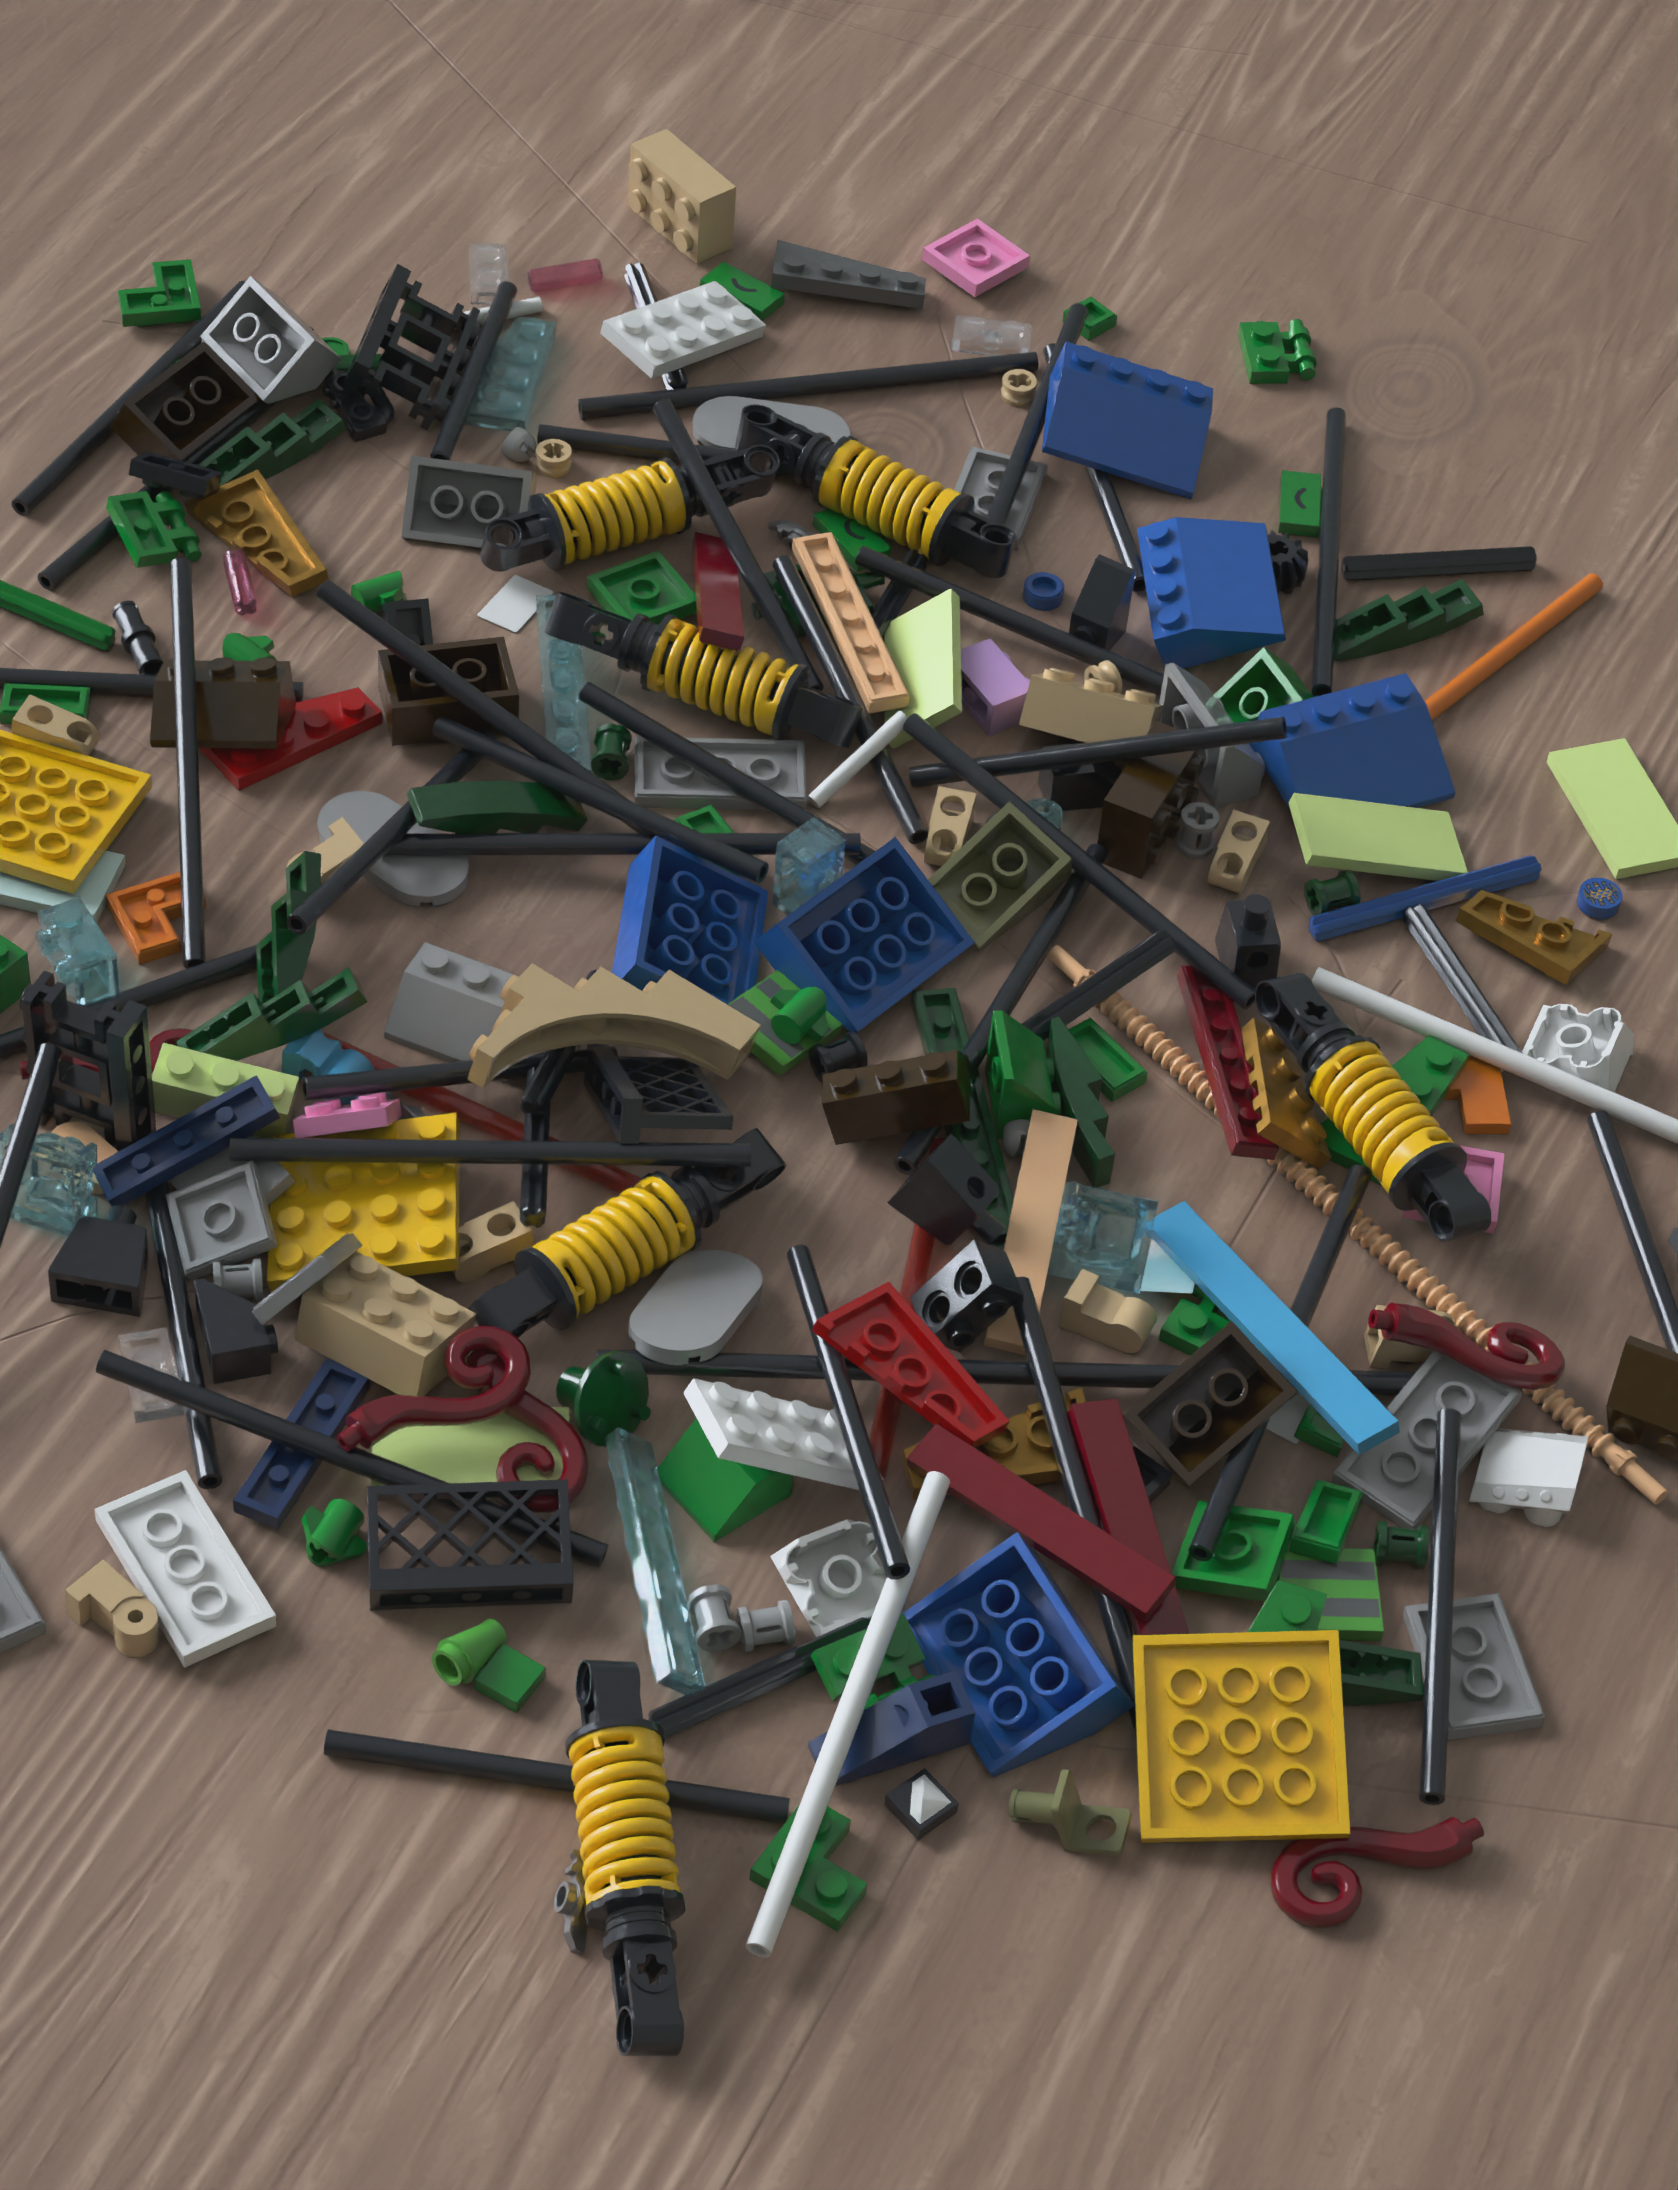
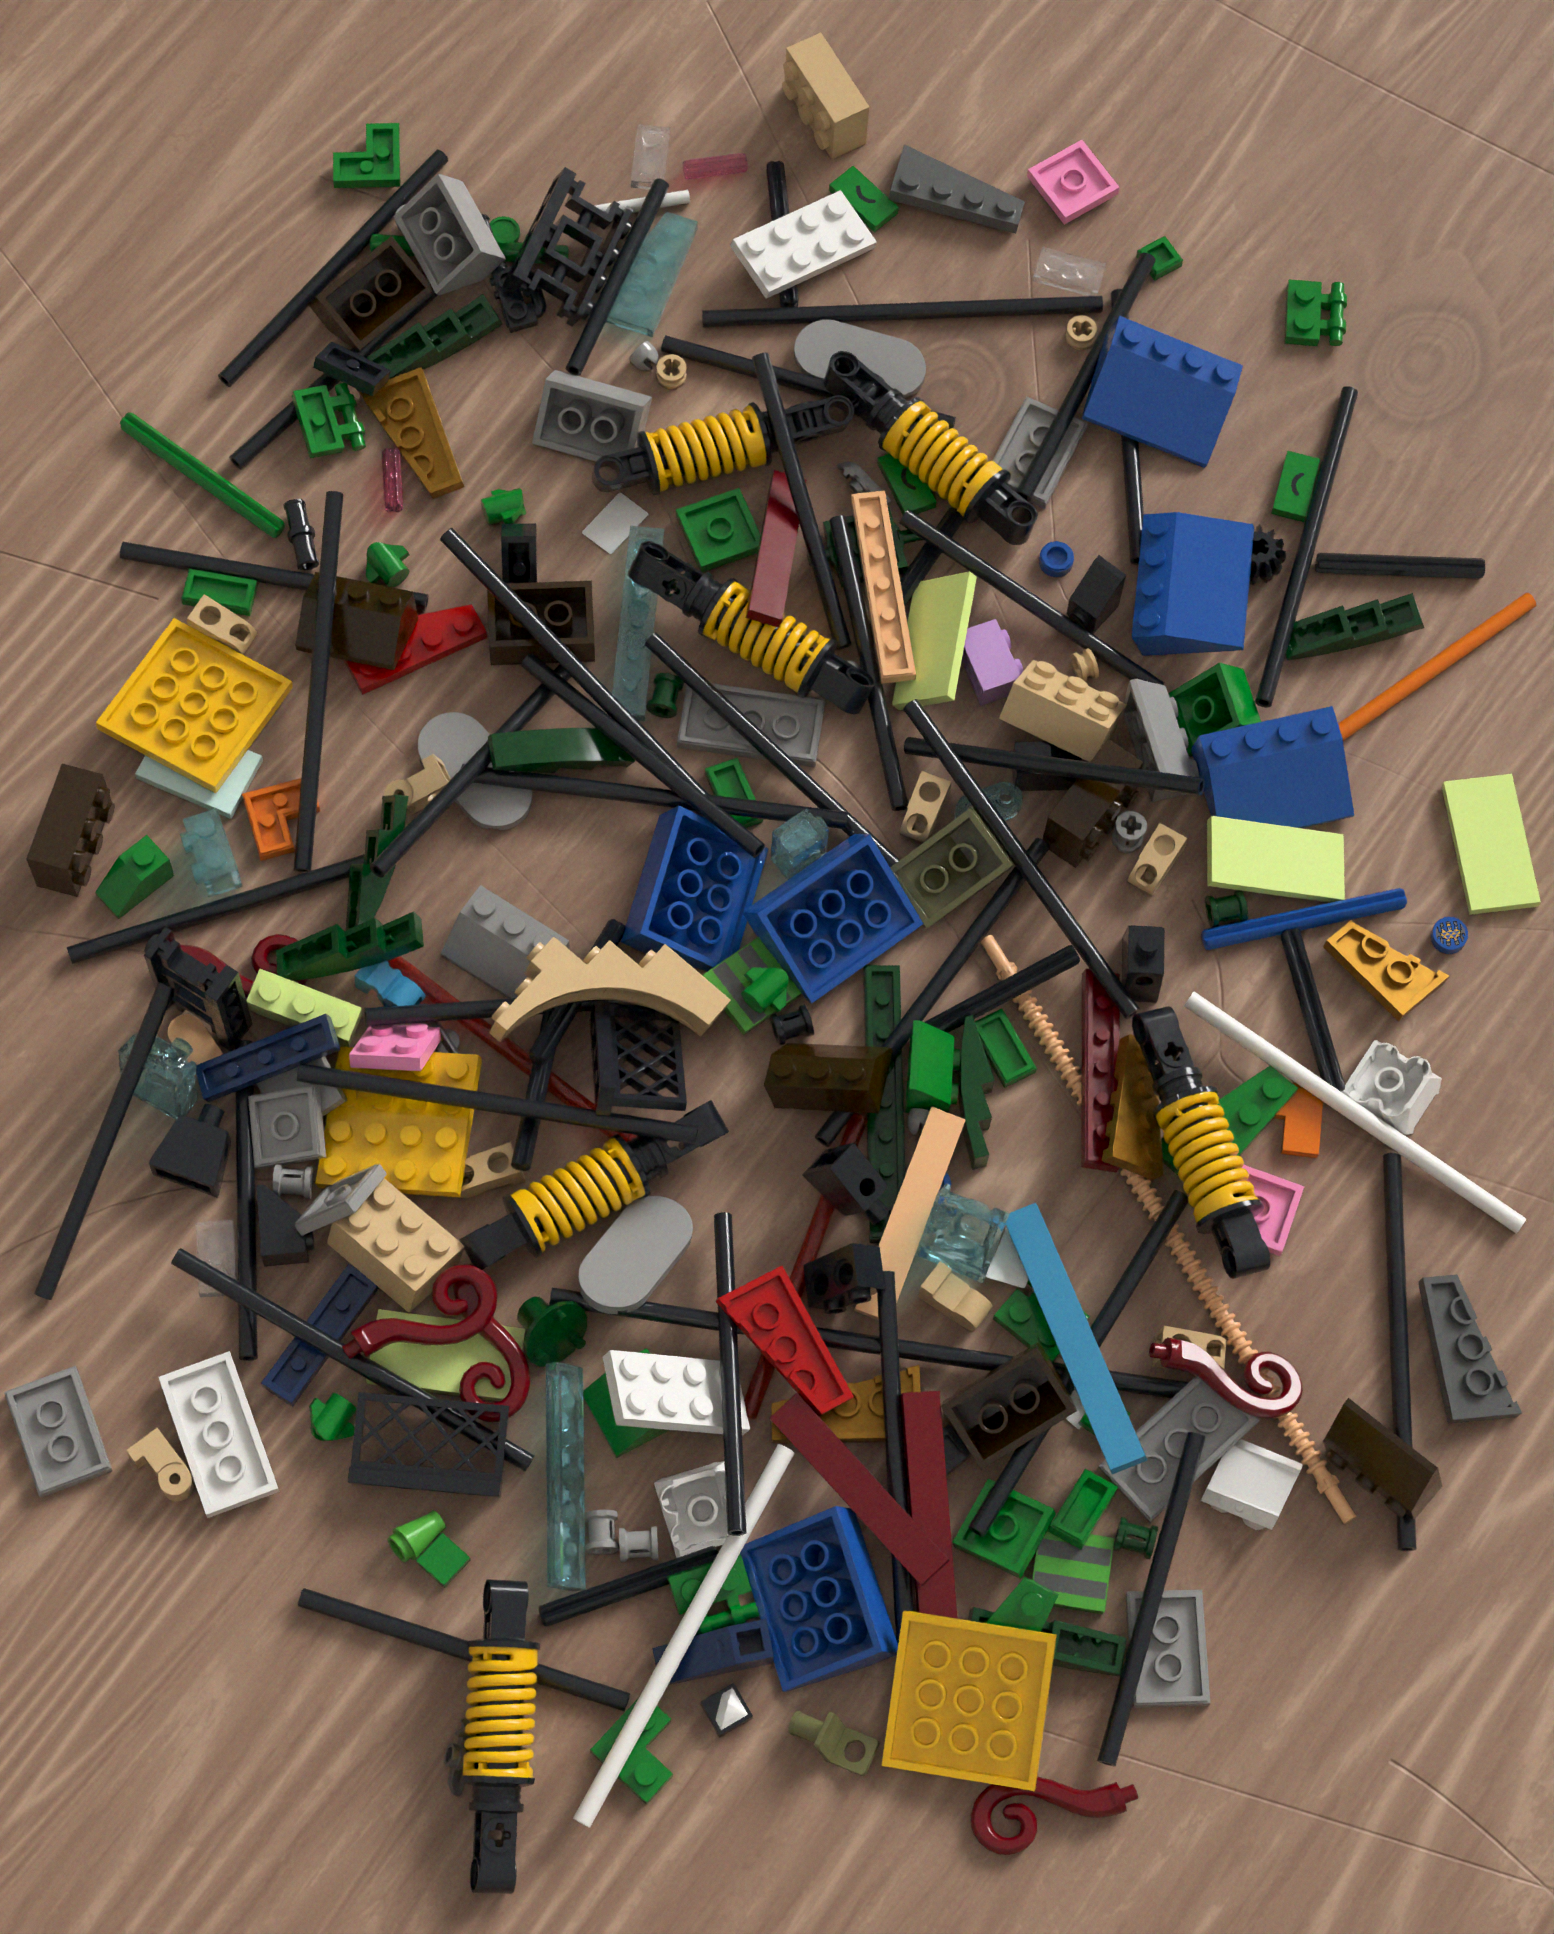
camera: 10 degrees right, 20 degrees up
white bar [807,711,908,809] -> none

